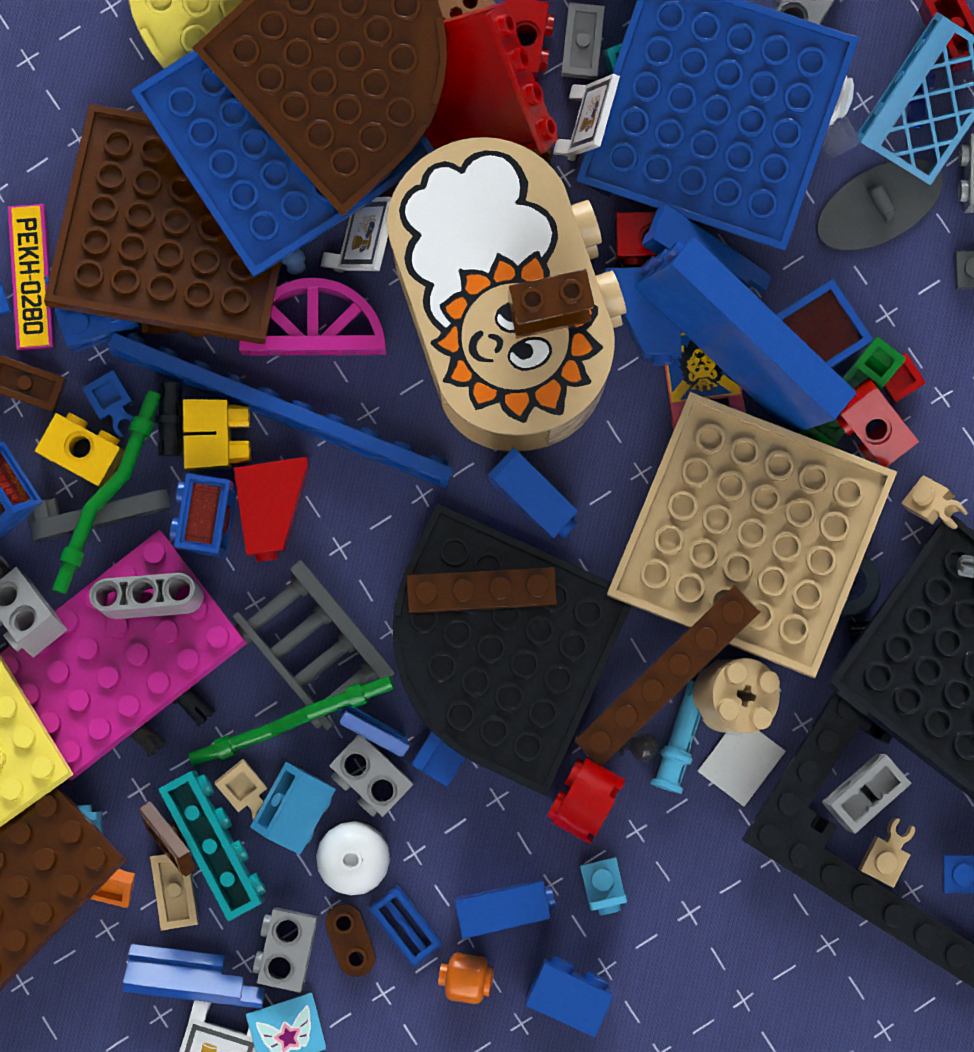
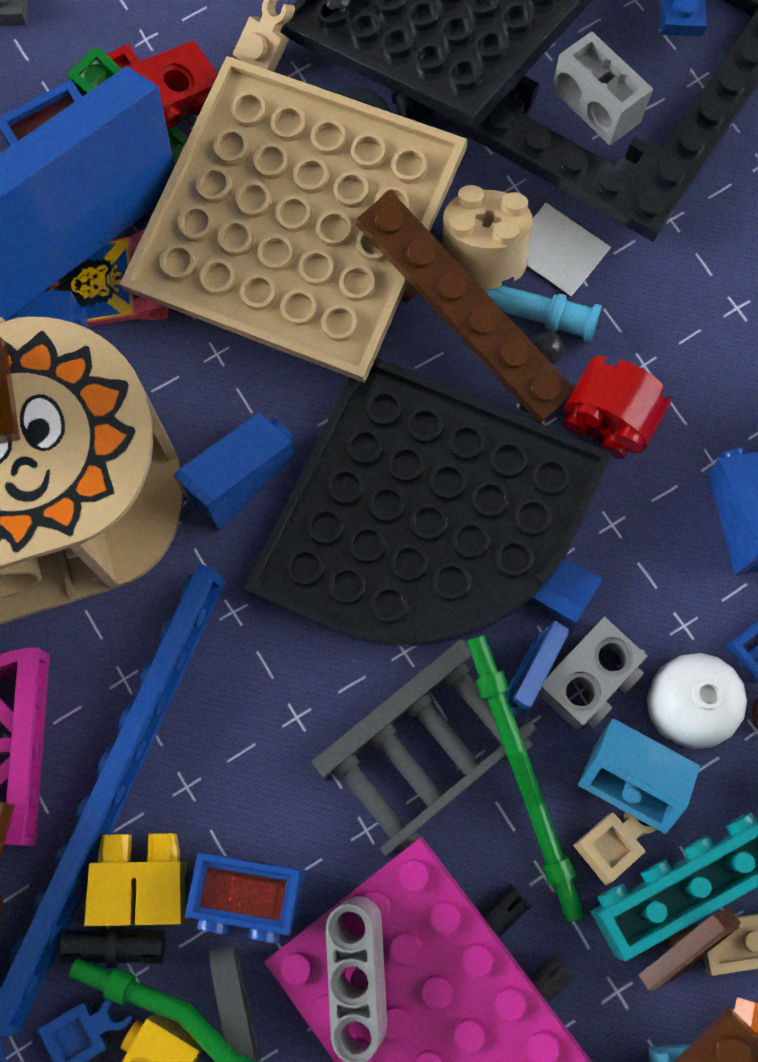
camera: 90 degrees left, 10 degrees down
red slope [234,457,310,562] -> none
reddish brown plate [407,567,557,614] -> none
medium azure bracket [580,857,627,915] -> none
tan plate [858,817,915,888] -> none

